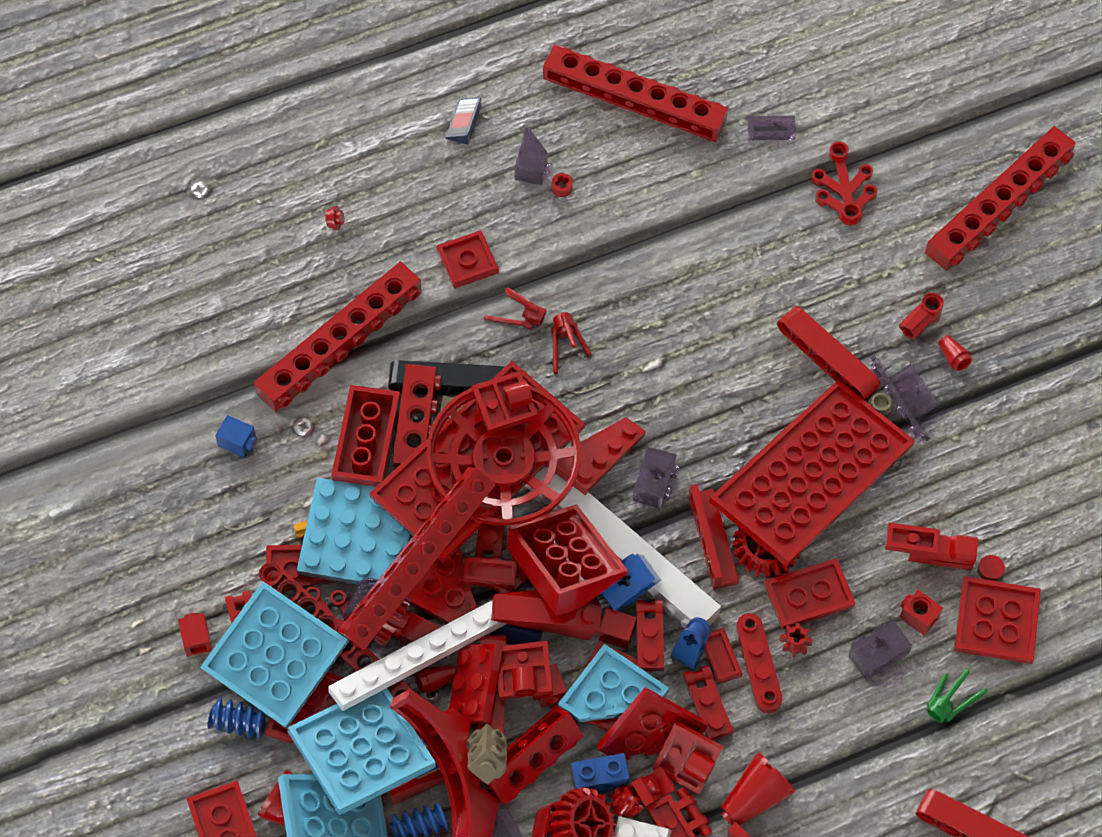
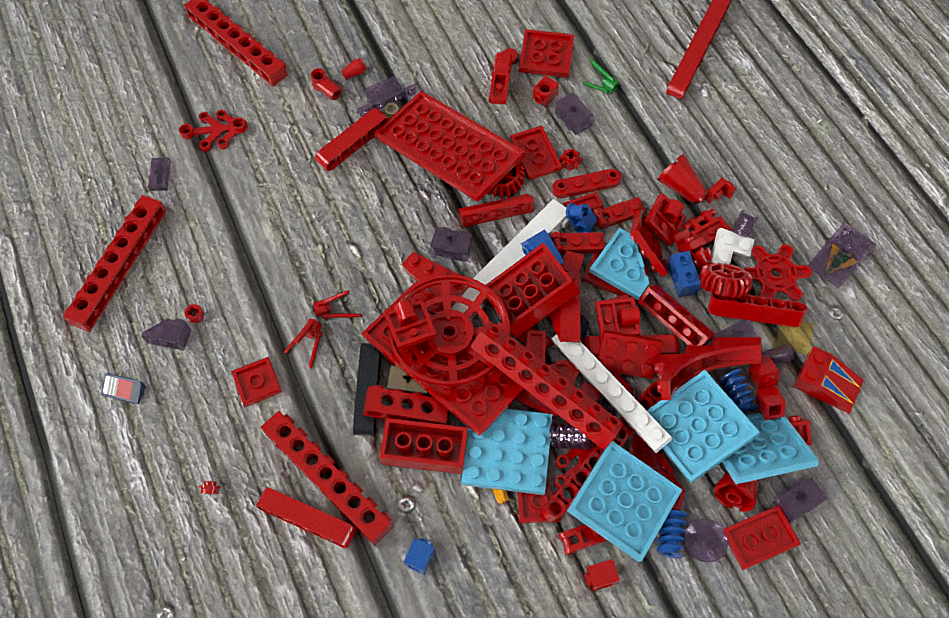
camera: 90 degrees left, 0 degrees up
dark tan brick [468,724,507,785] -> none
none -> red beam [256,487,357,549]
none -> clear purple dish [684,519,728,563]

